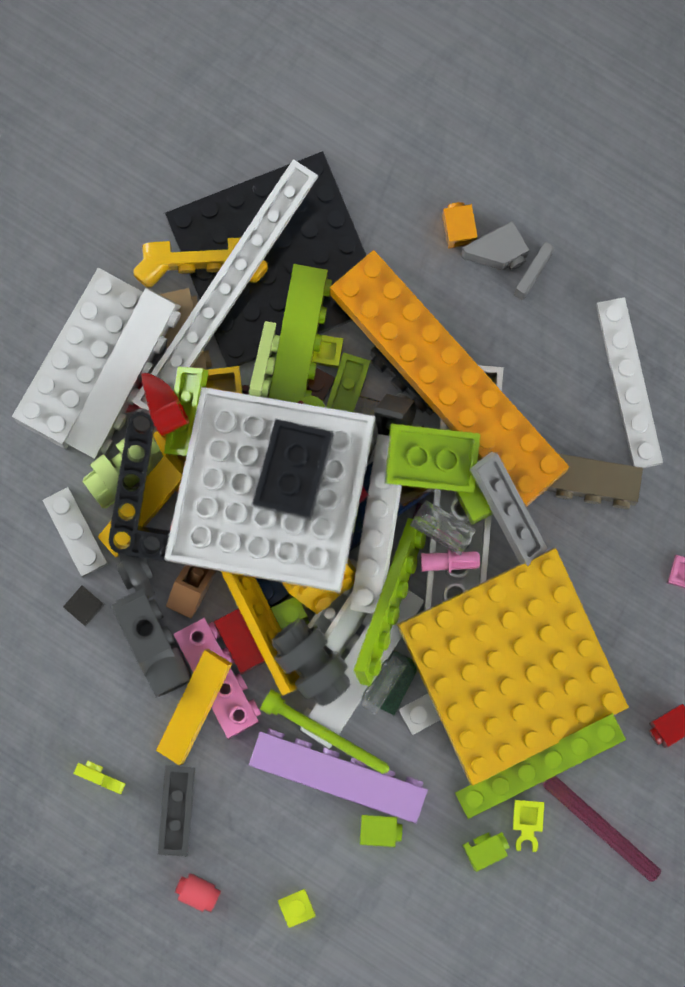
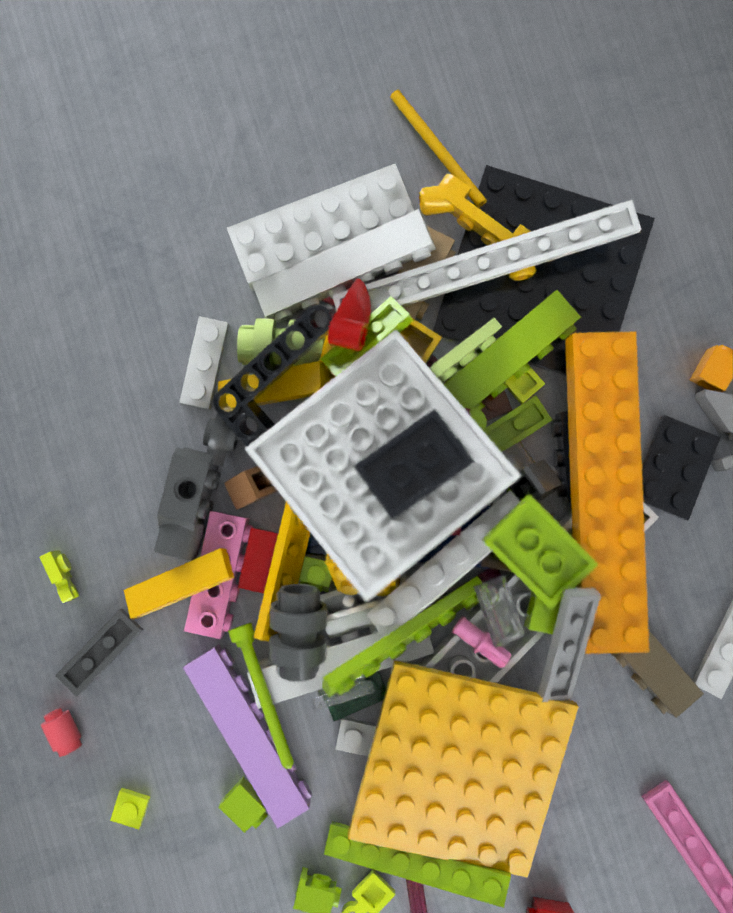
camera: 40 degrees right, 5 degrees up
clear smoke tile [63,585,105,627] -> none
none -> yellow piece [390,90,487,208]
none -> black plate [642,415,721,521]

